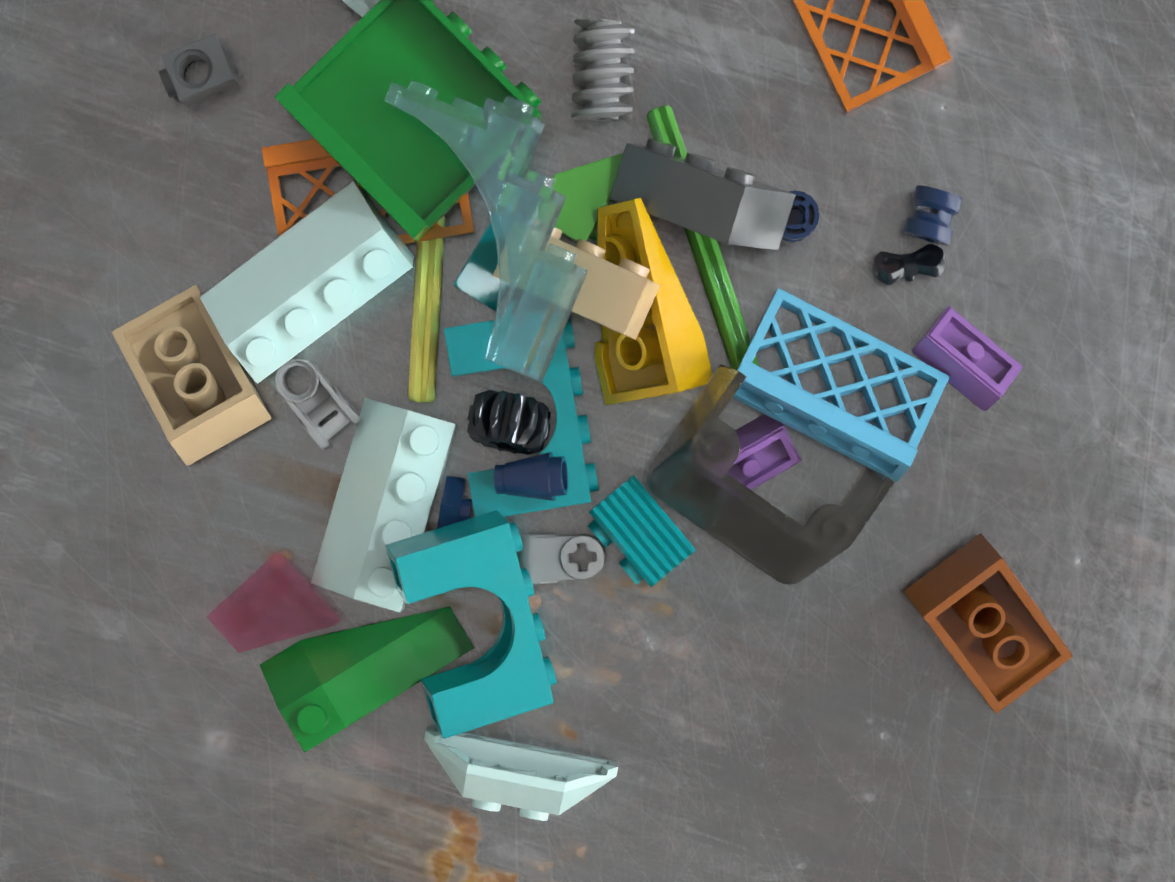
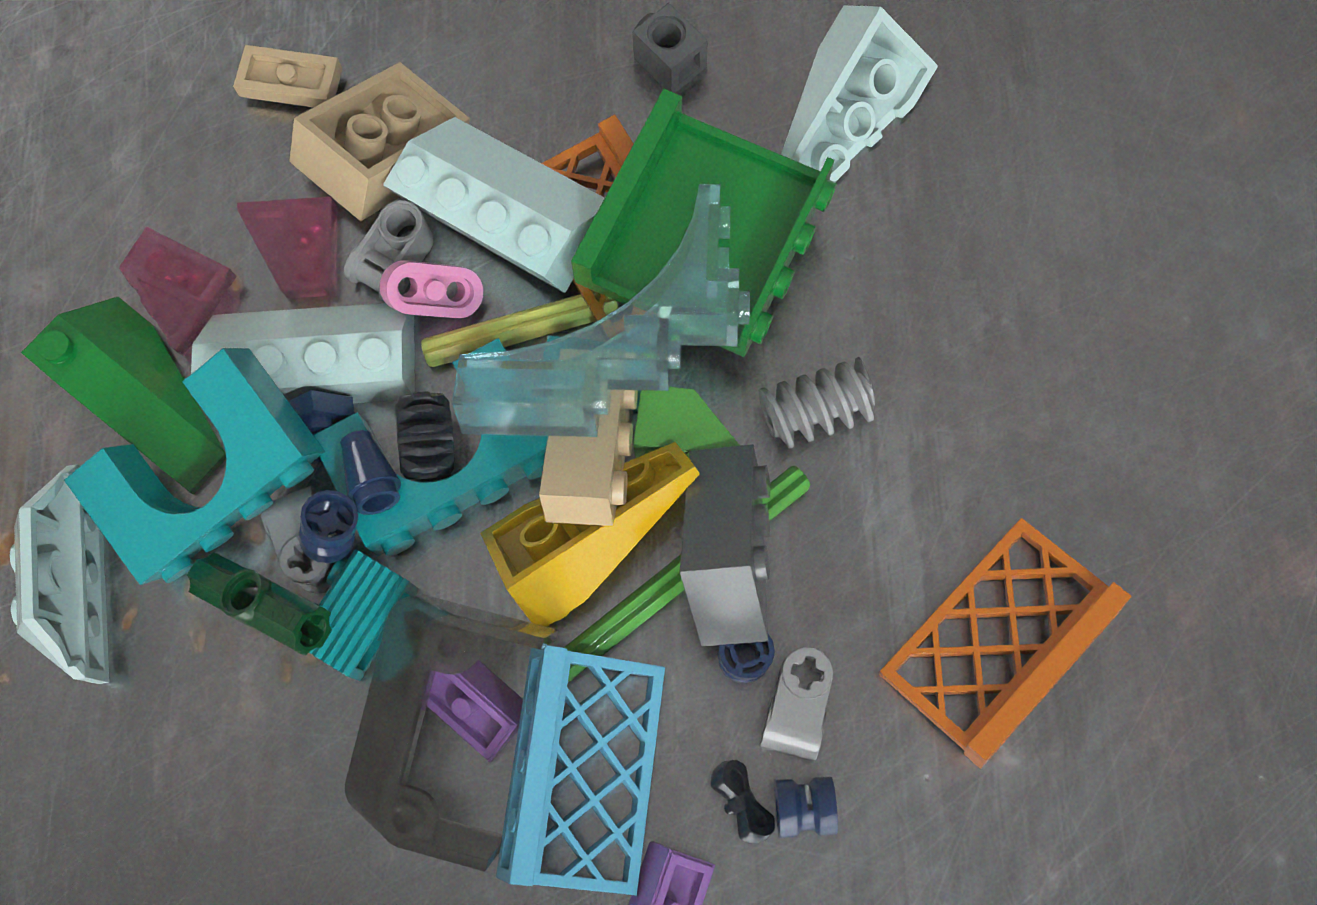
camera: 70 degrees right, 15 degrees down
none -> dark green piece [187,552,332,656]
none -> tan plate [233,45,343,107]
none -> clear pink wing [237,196,337,298]
none -> dark blue wheel [299,490,358,563]
none -> bright pink plate [380,260,483,318]
none -> light grey piece [760,647,833,761]

